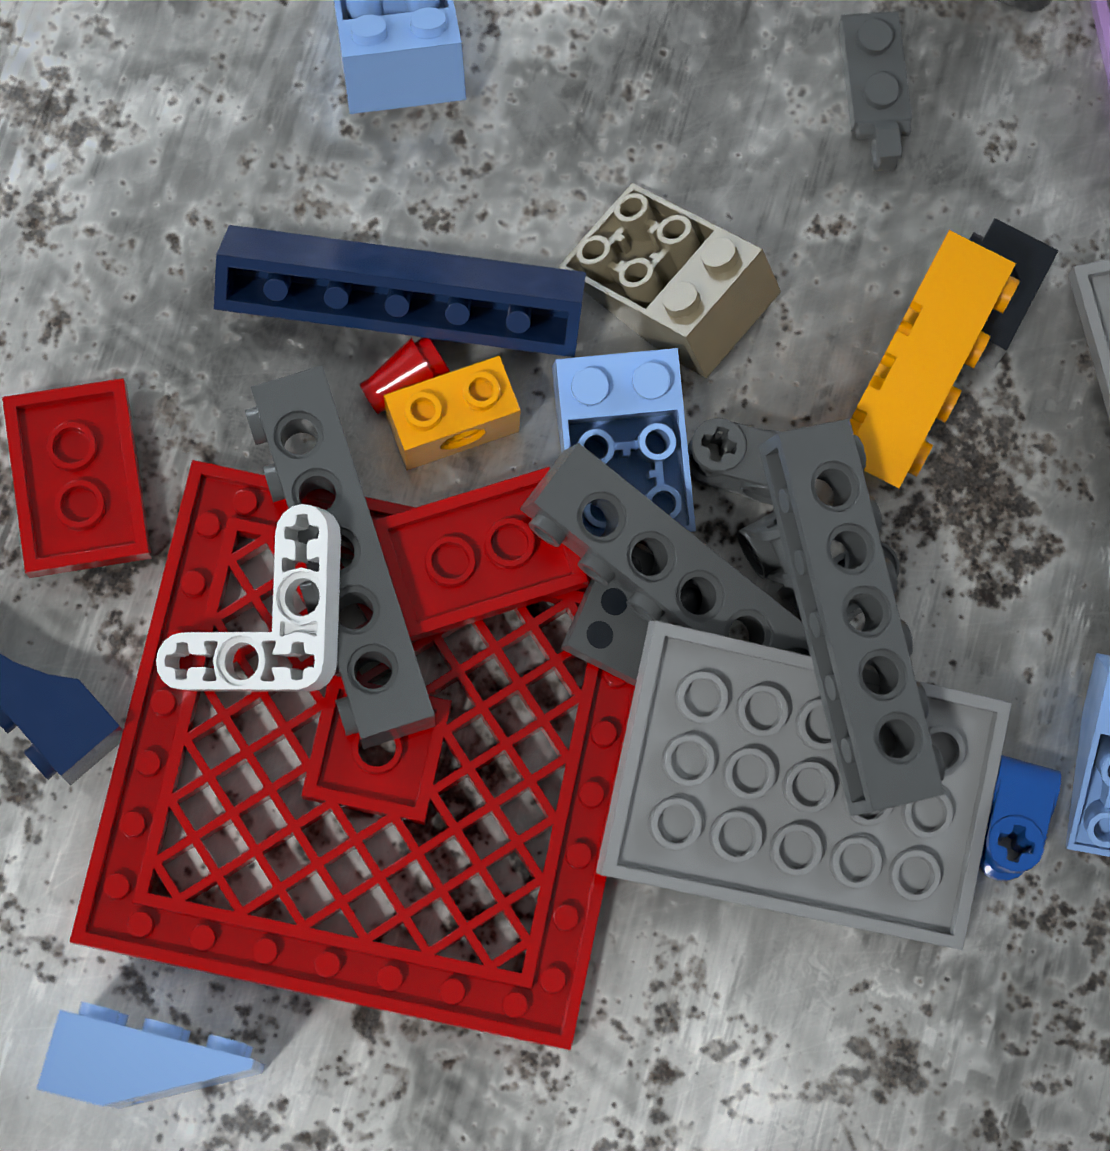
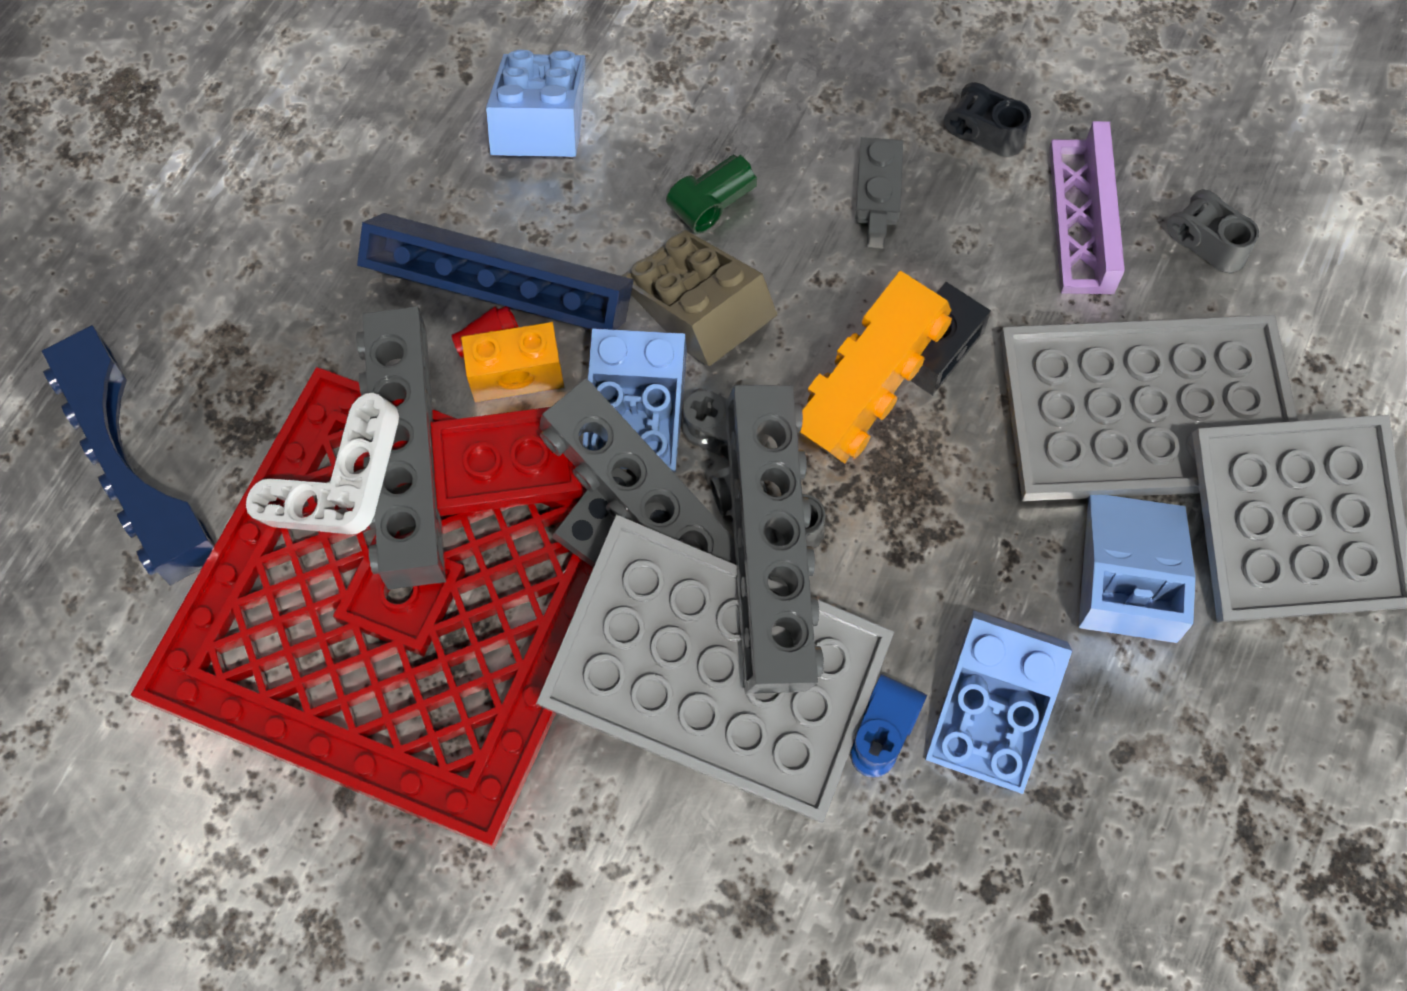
camera: 20 degrees right, 10 degrees down
red plate [2,378,152,578] -> none
light blue slope [37,1002,265,1109] -> none
none -> dark green piece [666,154,757,234]

